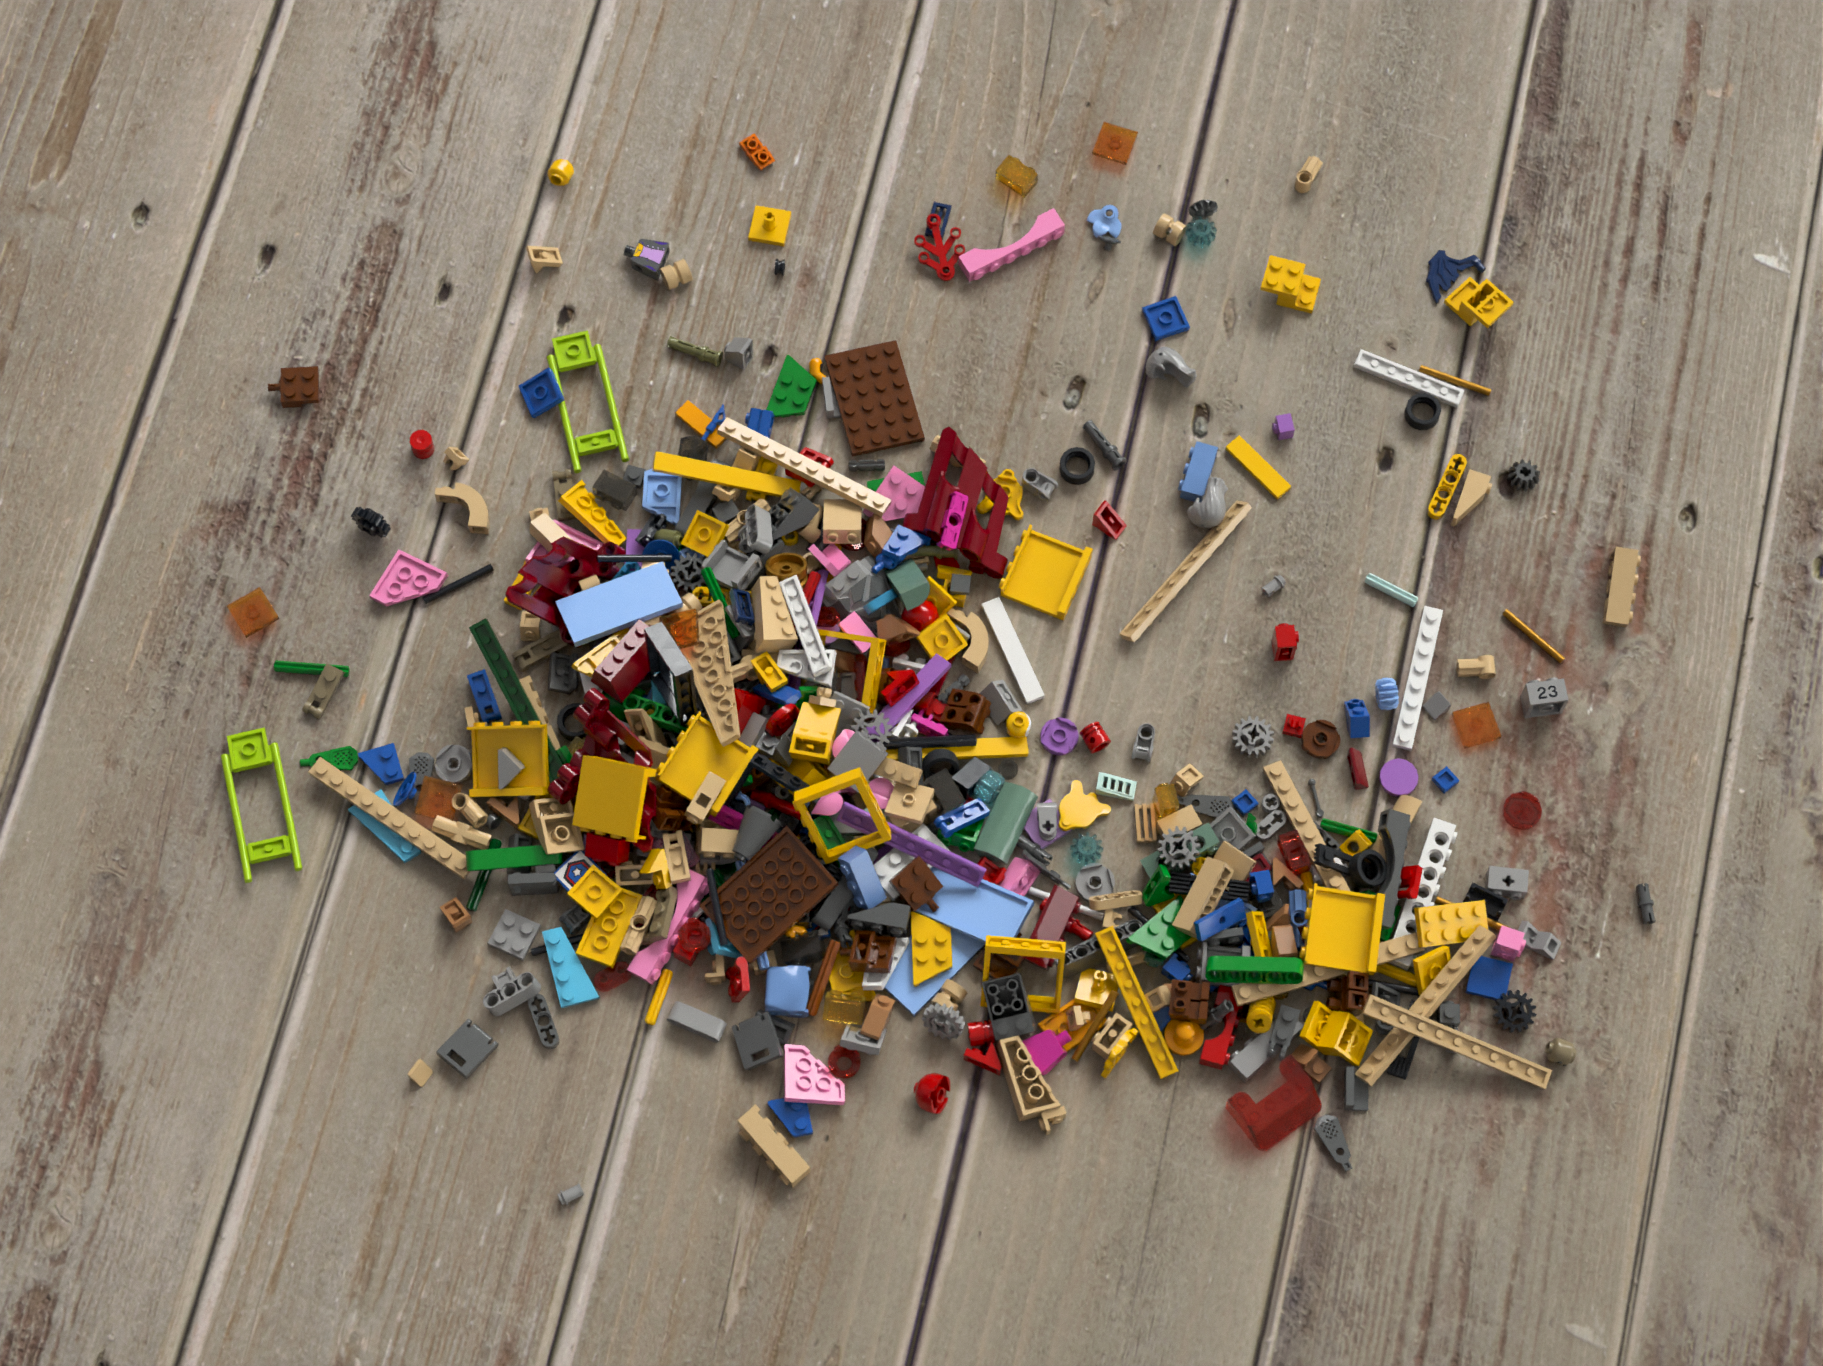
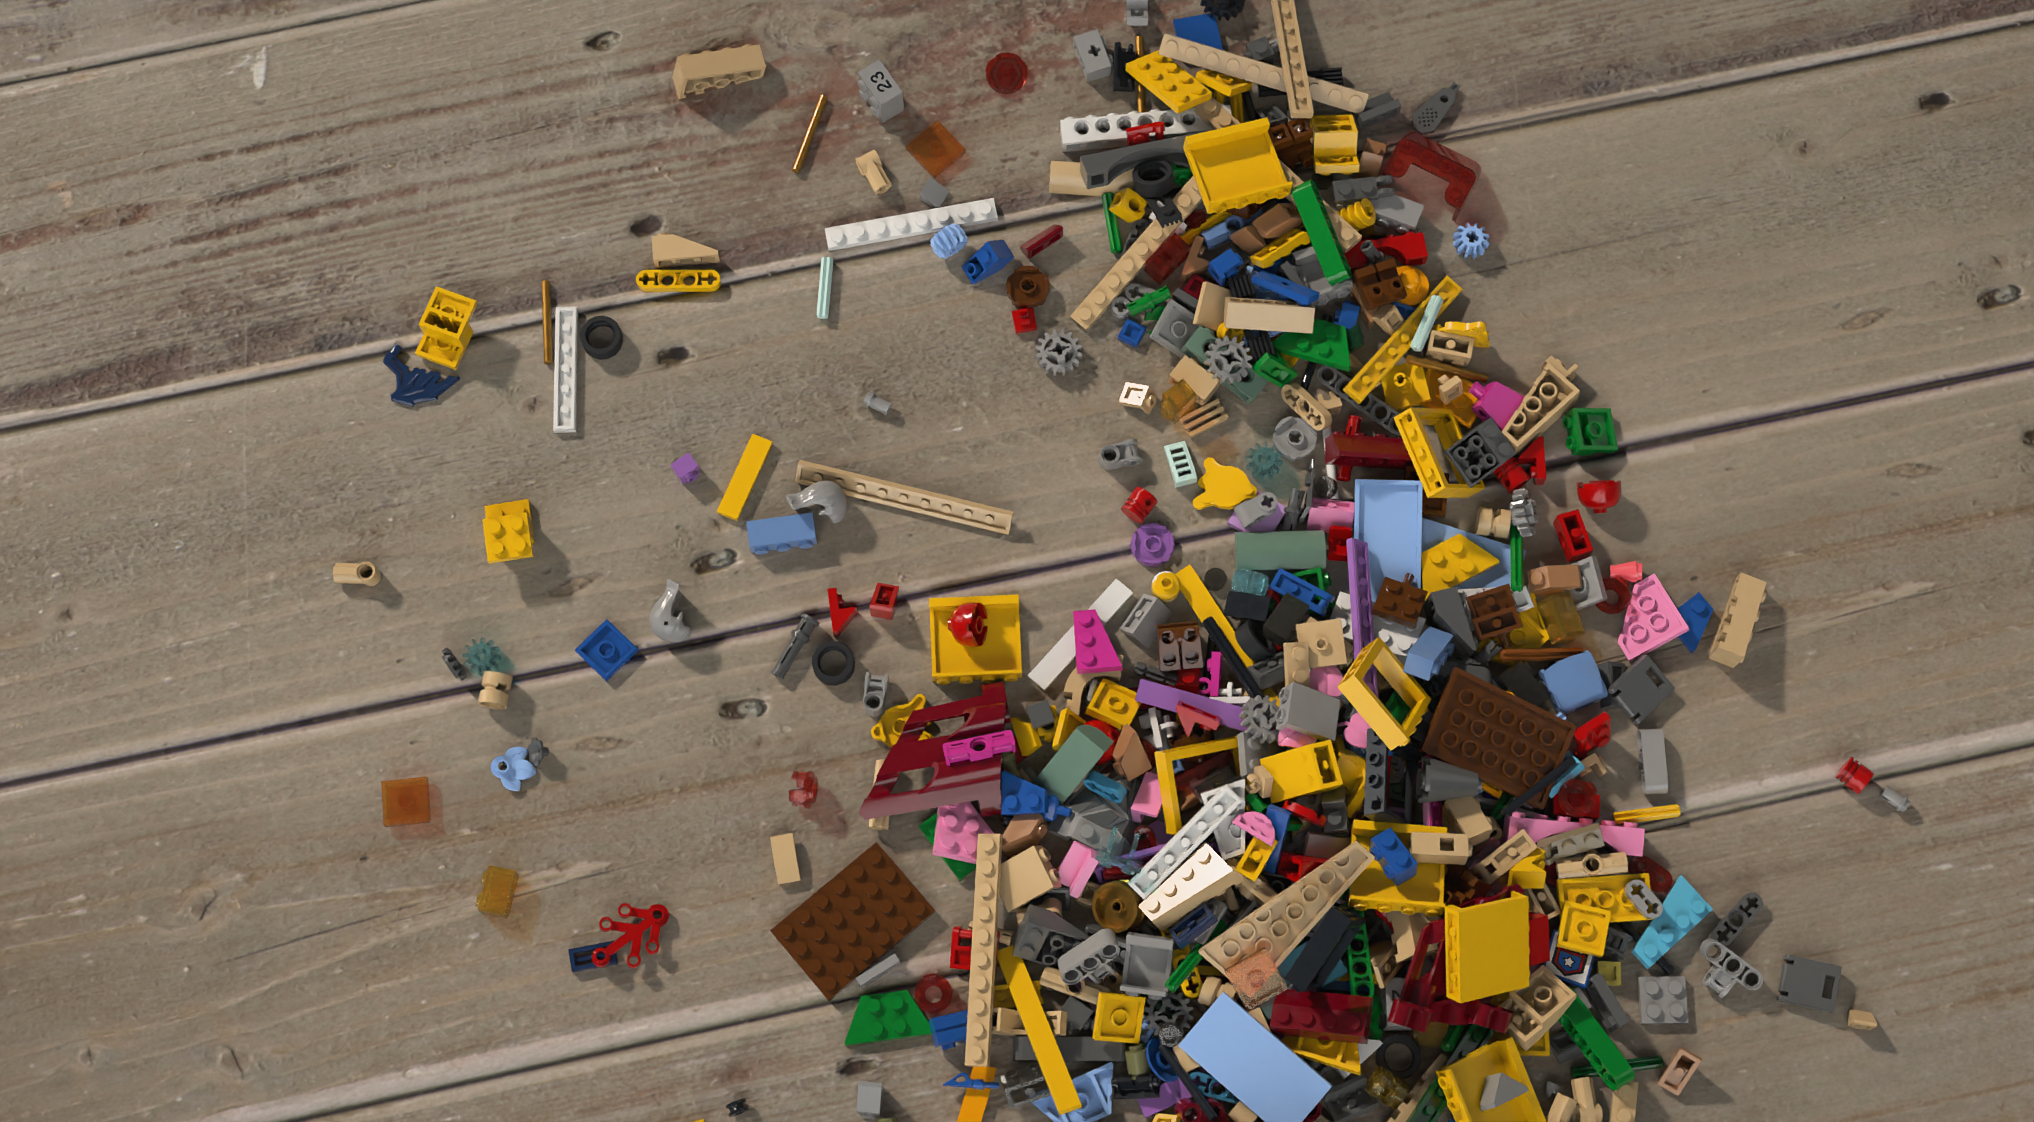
camera: 115 degrees left, 5 degrees up
medium nougat slope [487,797,521,831] -> none
light orange arm [809,358,826,385] -> none
dark grey axle [848,459,885,472] -> none
bright pink arch [958,208,1065,282] -> none
dark grey piece [1176,794,1235,818] -> none
red brick [1271,623,1299,661] -> none
dark grey hinge [1308,779,1324,818] -> none
medium lavender tile [1379,758,1418,797] -> none
blue tile [1431,766,1459,794] -> none
bright pink brick [1490,925,1526,962] -> none
dark grey gear [1508,459,1540,492] -> none
none -> tan slope [770,833,801,885]
none -> clear red piece [789,771,818,809]
none -> red slope [827,588,858,637]
none -> clear red piece [914,973,953,1013]
none -> red cylinder [948,602,988,647]
none -> dark pink wing [1073,609,1123,674]
none -> clear light blue plate [1095,826,1141,875]
none -> green pin [1126,285,1172,317]
none -> clear smoke tile [1158,1022,1182,1047]
none -> bright pink tile [1232,811,1275,847]
none -> clear smoke tile [1314,476,1338,499]
none -> clear yellow wheel [1365,1066,1410,1110]
none -> blue brick [1369,827,1417,887]
none -> light aqua axle [1410,295,1443,352]
none -> light blue gear [1452,222,1489,259]
none -> green axle [1510,523,1524,592]
none -> red brick [1553,509,1593,563]
none -> green plate [1562,408,1618,455]
none -> light yellow tile [1596,961,1621,986]
none -> coral cone [1610,561,1642,583]
none -> light grey beam [1624,880,1663,919]
none -> red piece [1835,756,1874,794]

